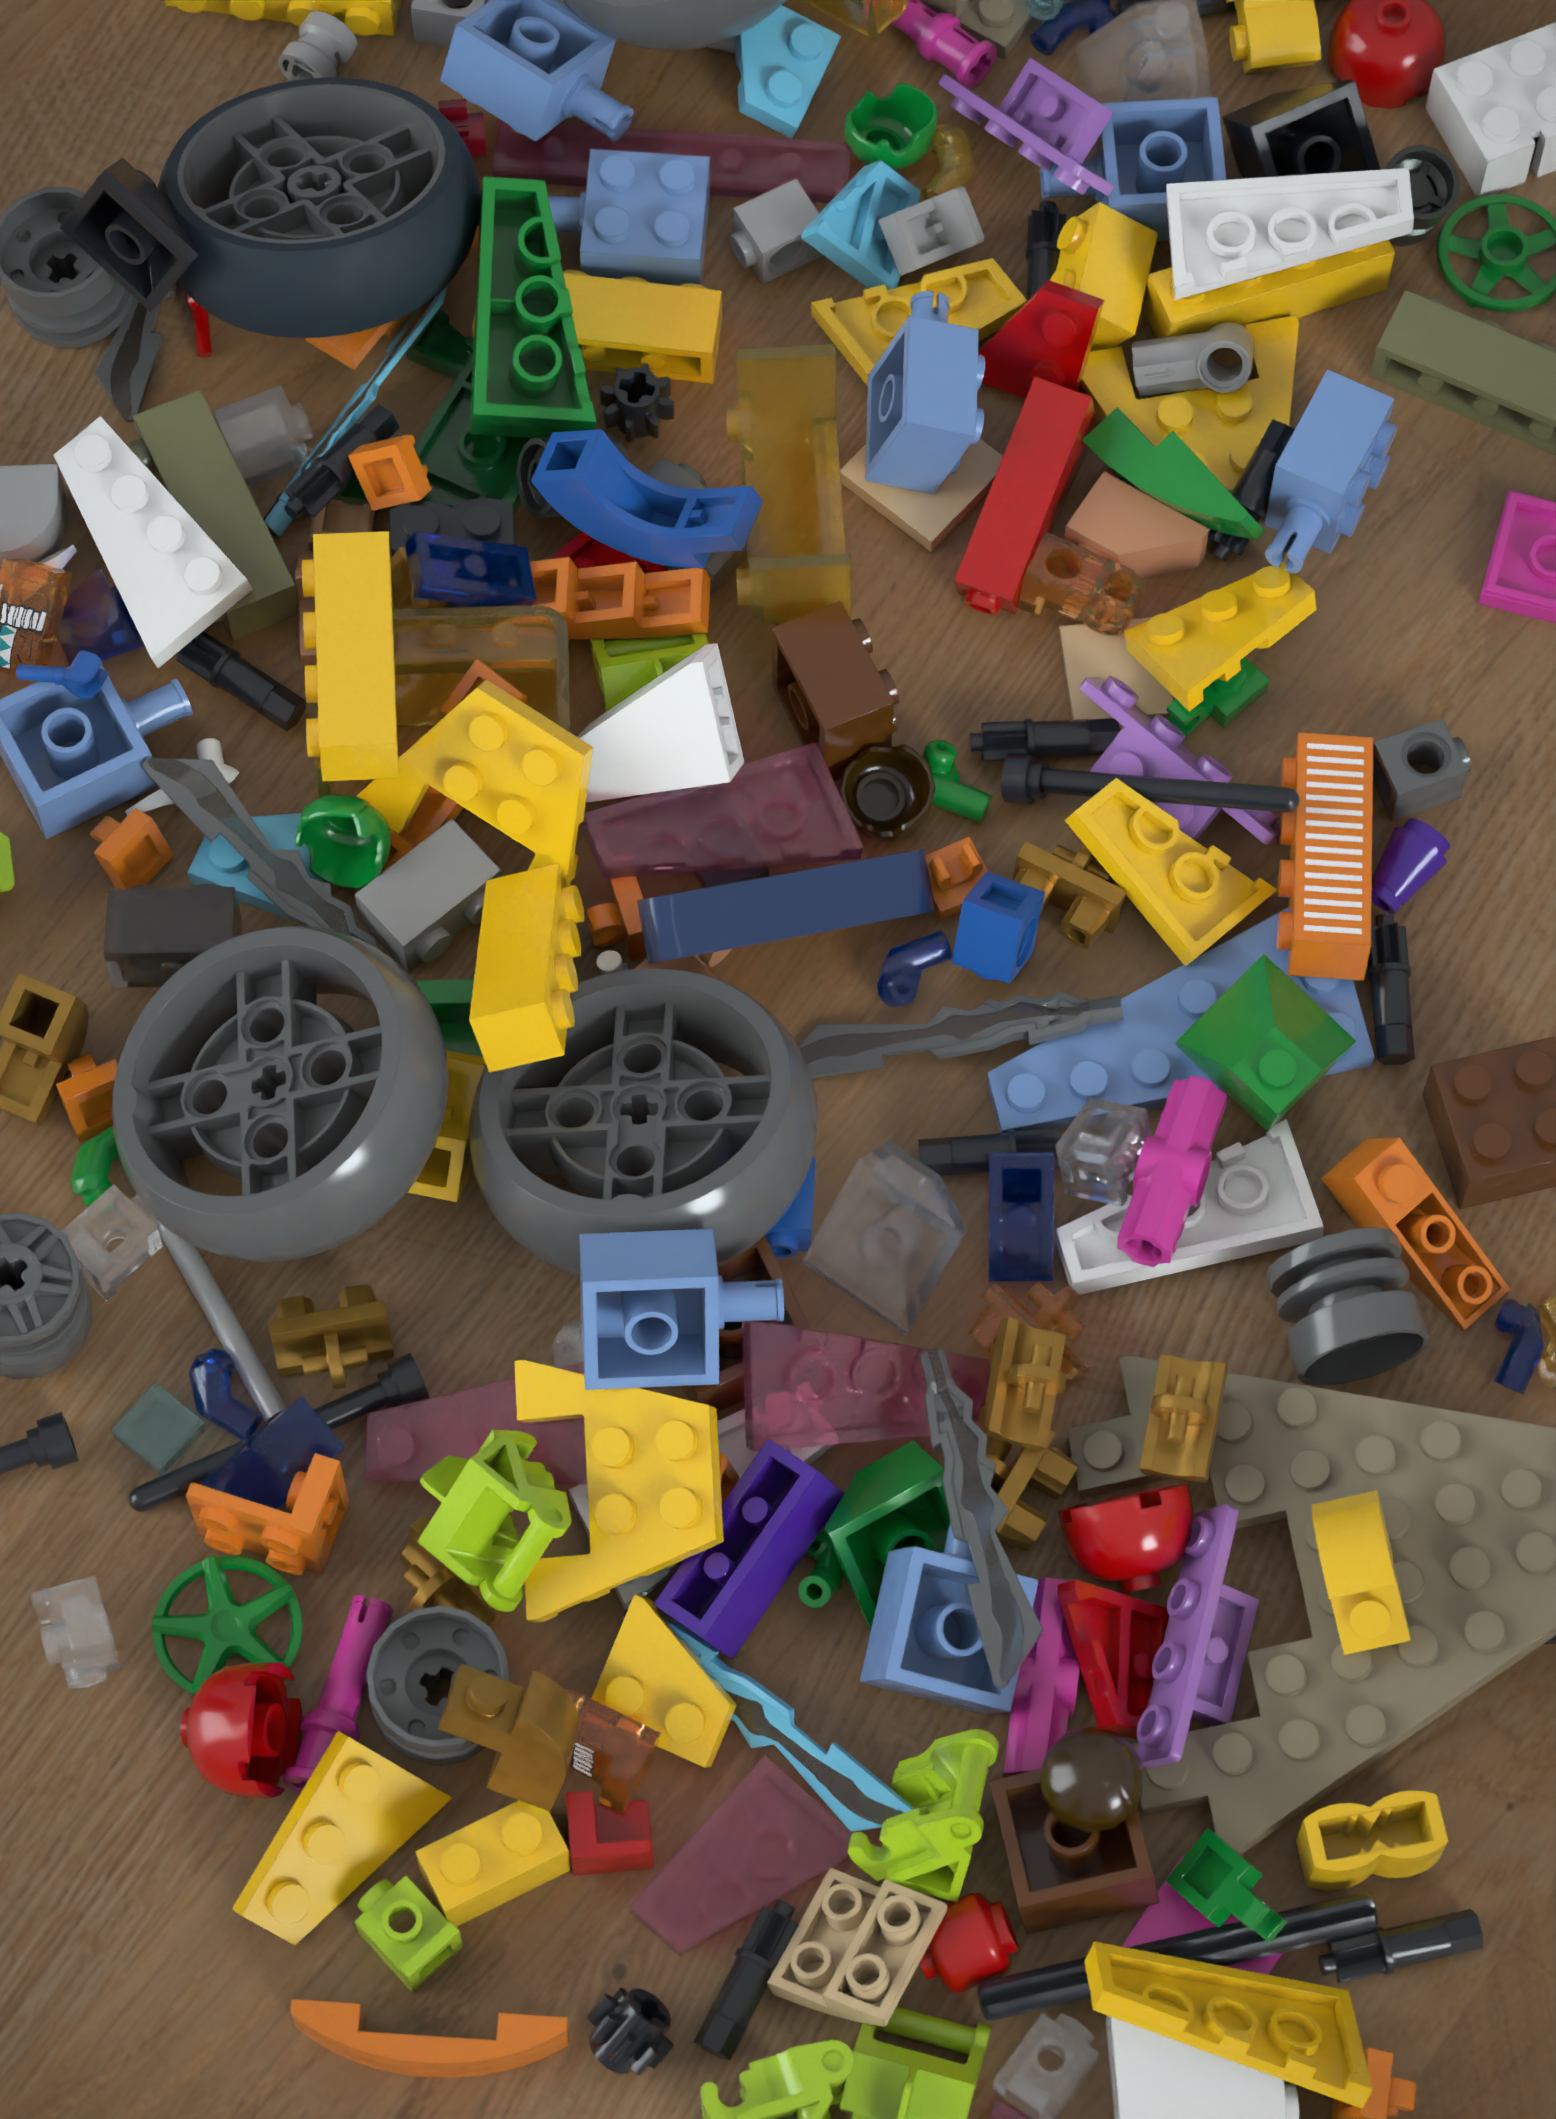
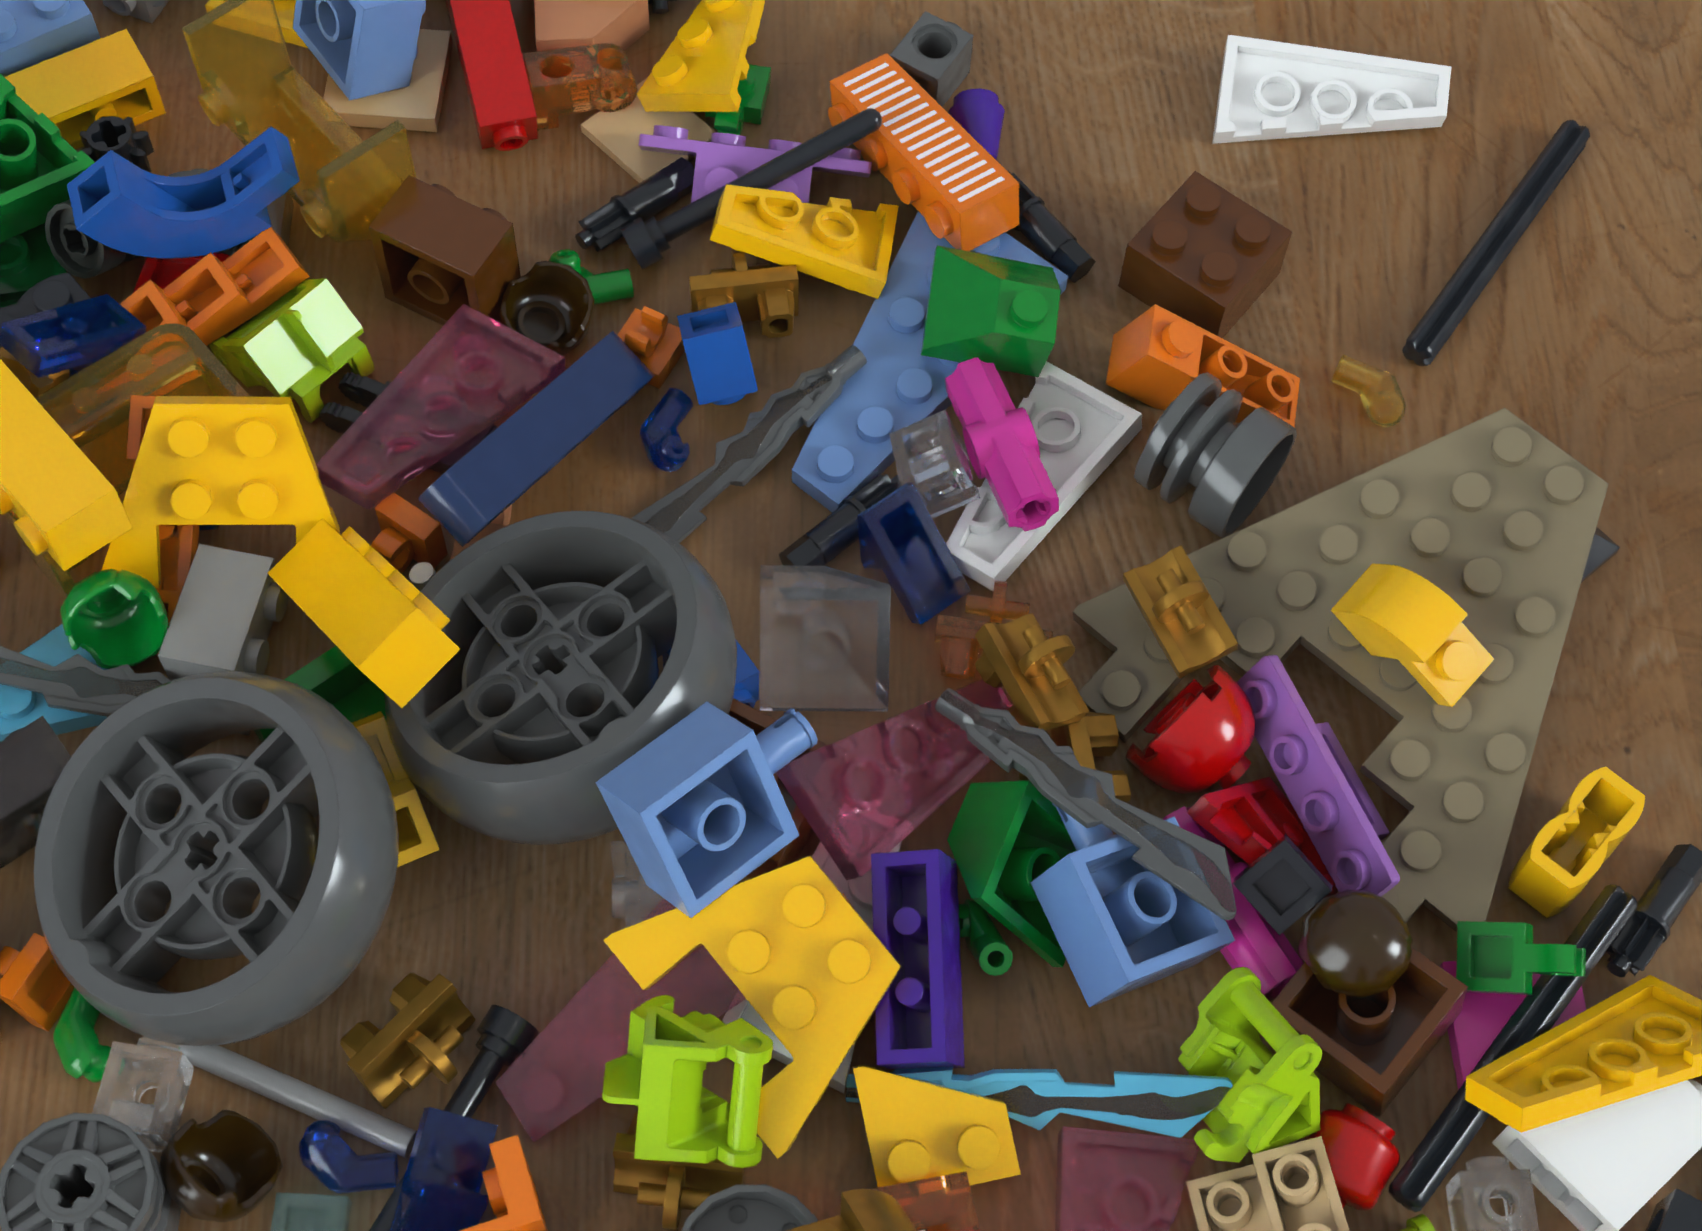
camera: 40 degrees left, 5 degrees down
white slope [578,643,745,803] -> none
clear blue arm [1493,1299,1544,1395] -> none
none -> dark brown hair [160,1110,283,1222]
none -> black plate [1233,834,1332,935]

